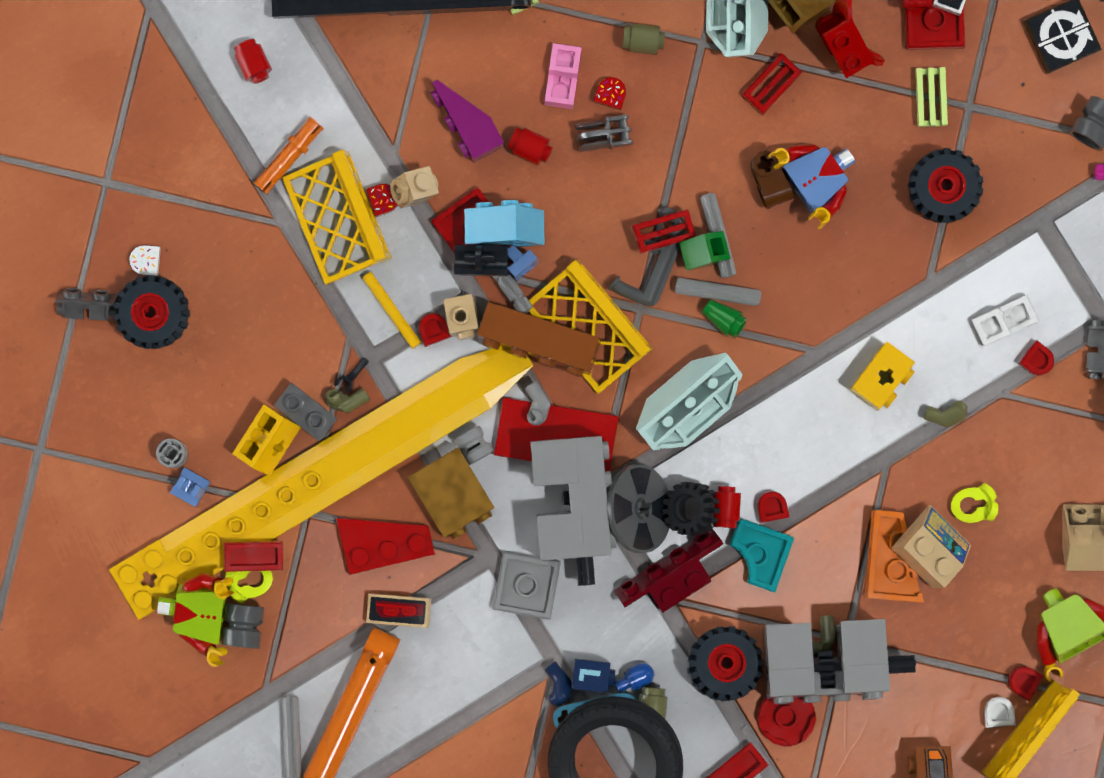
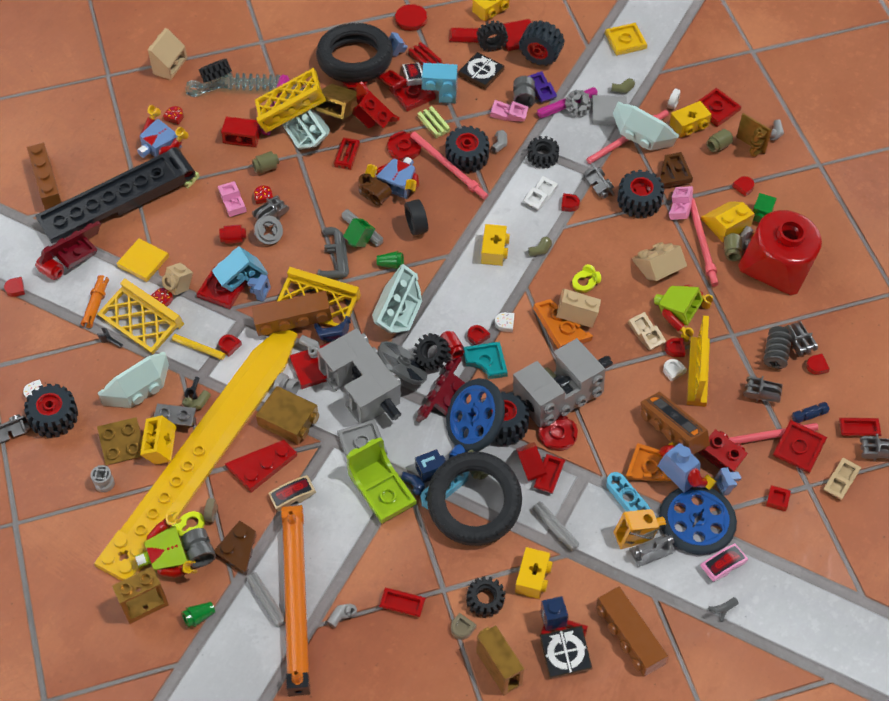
camera: 30 degrees left, 30 degrees down
medium blue tile [170,467,211,507] -> none
red tile [224,541,283,572] -> none
magenta slope [430,80,505,163] -> none
tan brick [443,294,480,340] -> none
black hips [454,245,508,276] -> none
light grey axle [492,271,532,314] -> none
red tile [632,209,696,254] -> none
light grey axle [675,278,761,306] -> none
none -> red tile [4,276,25,297]
none -> dark red bracket [39,221,101,269]
none -> black hand [97,328,123,348]
none -> pearl gold hinge [97,417,143,465]
none -> light aqua wedge [98,352,169,408]
none -> pearl gold window [112,567,169,624]
none -> yellow tile [117,238,169,282]
none -> green cone [181,601,215,628]
none -> dark tan tile [204,498,218,523]
none -> reddish brown wing [214,520,257,576]
none -> light grey gear [254,215,283,244]
none -> dark blue helmet [314,316,351,343]
none -> lime bracket [346,437,416,524]
none -> red tile [387,131,422,161]
none -> black tyre [404,199,428,236]
none -> coral bar [411,132,488,200]
none -> medium azure brick [422,63,458,103]
none -> wedge [446,378,505,452]
none -> bright pink slope [490,100,528,122]
none -> light grey arm [491,130,507,154]
none -> white tile [495,312,515,332]
none -> red slope [516,442,547,481]
none -> black tyre [527,136,559,169]
none -> tan slope [627,312,666,351]

